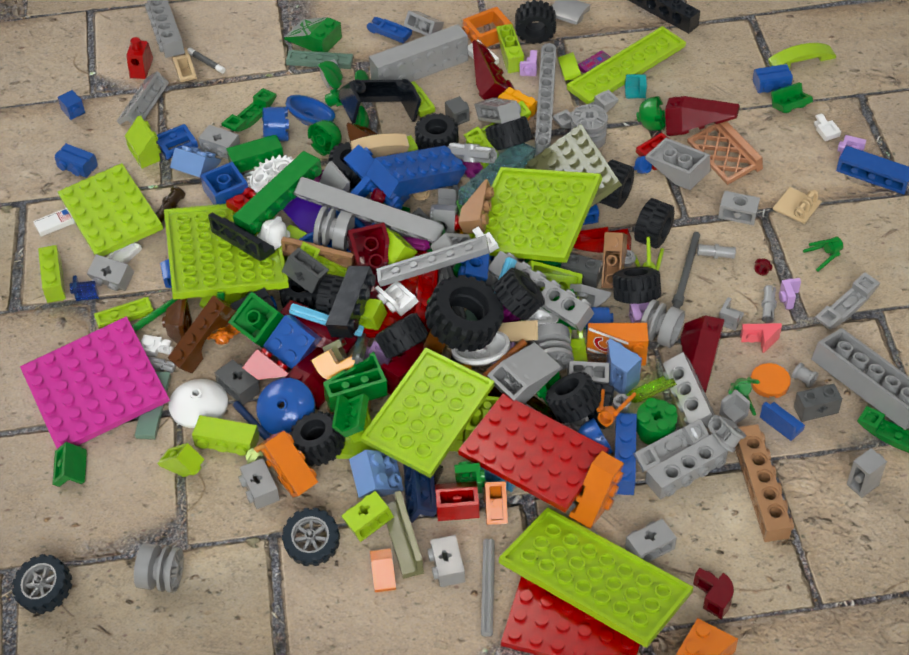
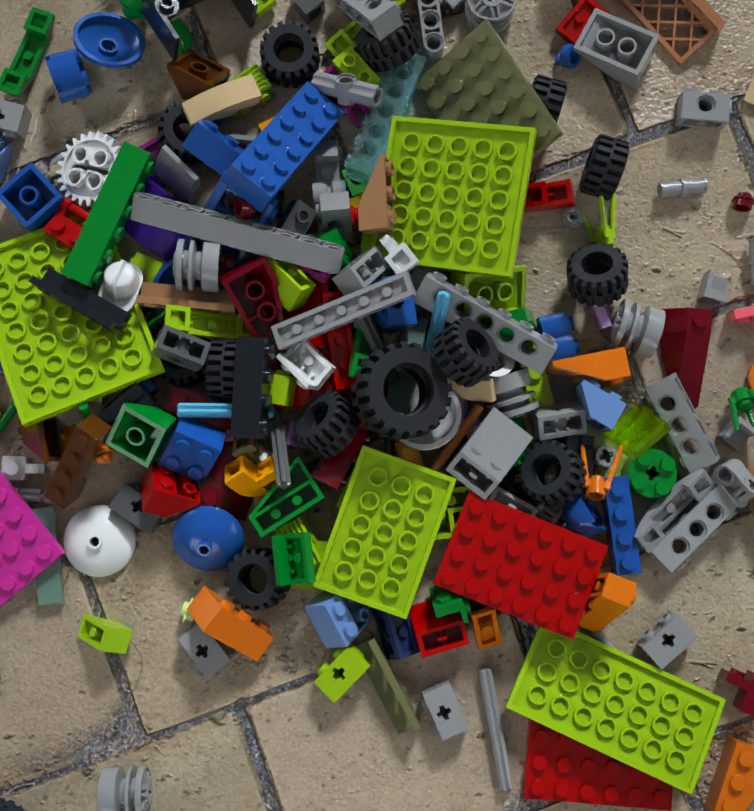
camera: 10 degrees left, 35 degrees up
lime brick [192,415,259,456] -> none
green brick [226,135,284,173] -> none
dark blue bar [233,401,271,440] -> none
black wheel [282,508,340,566] -> none
green cylinder [308,120,342,156] -> none
slope [370,548,396,592] -> none
dark grey brick [561,253,603,288] -> none
light grey slope [570,284,611,307] -> none
medium nougat slope [601,232,628,289] -> none
dark grey bar [672,232,700,309] -> none

